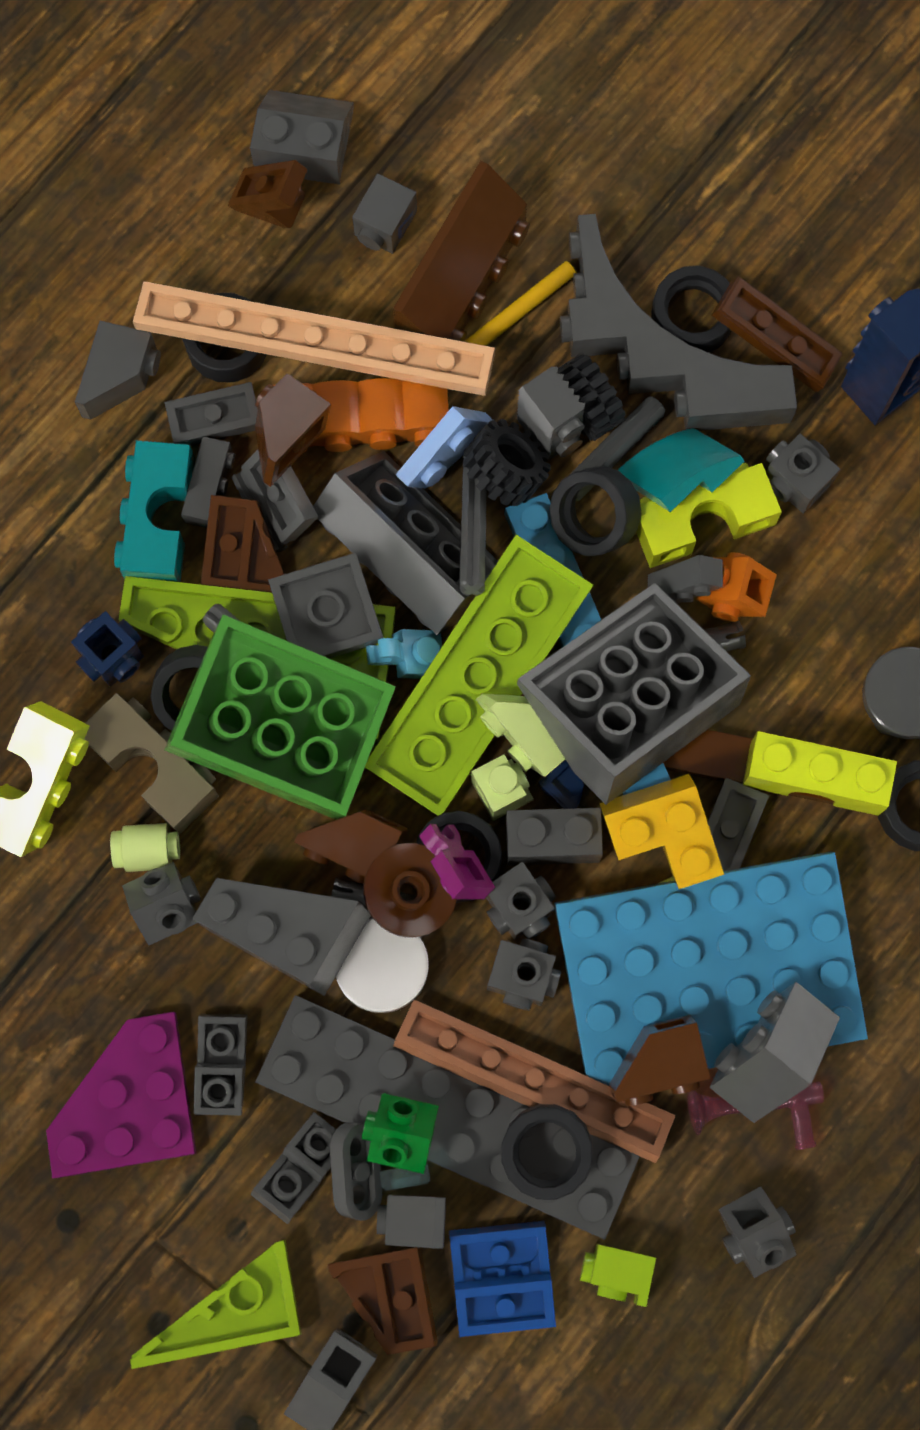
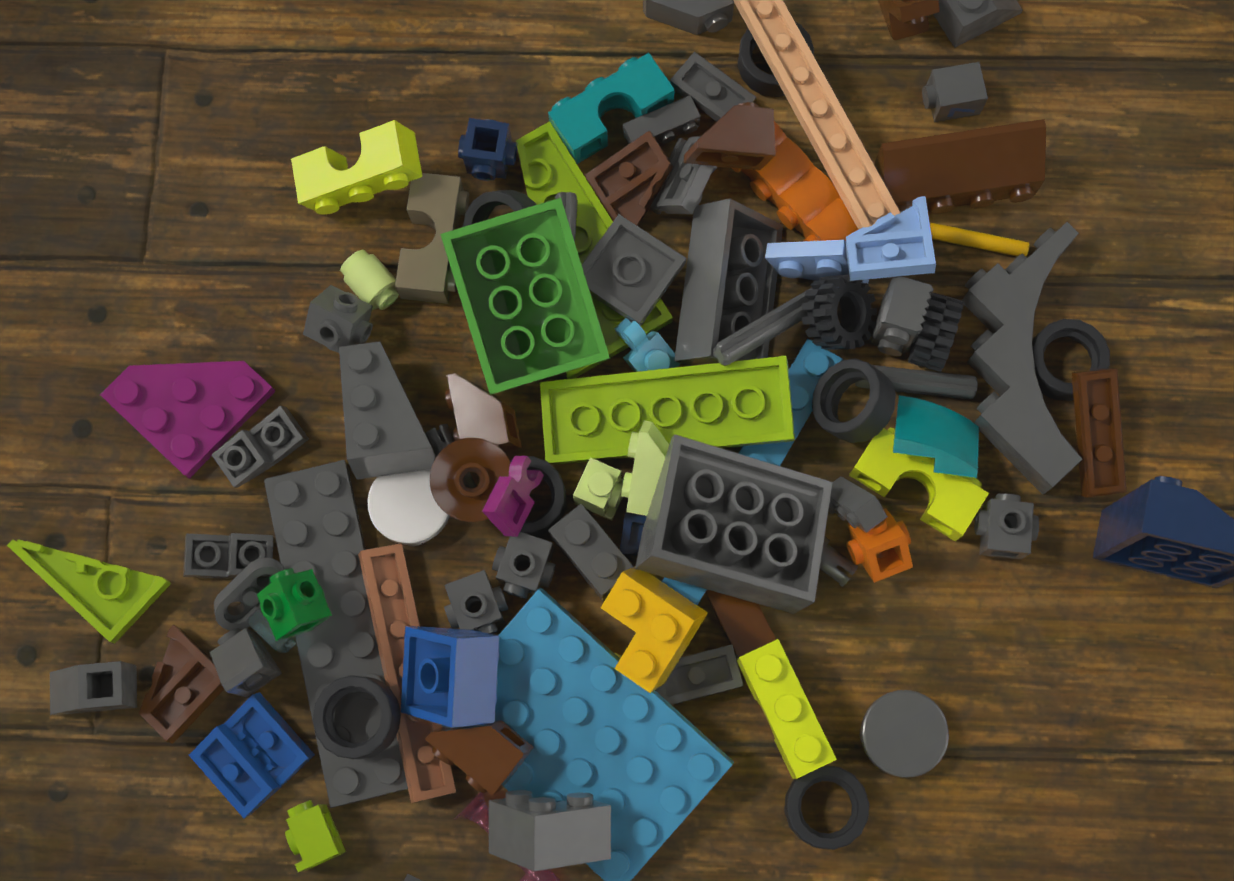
camera: 55 degrees right, 0 degrees up
none -> blue slope [401,626,500,728]
none -> light blue wing [846,196,936,281]

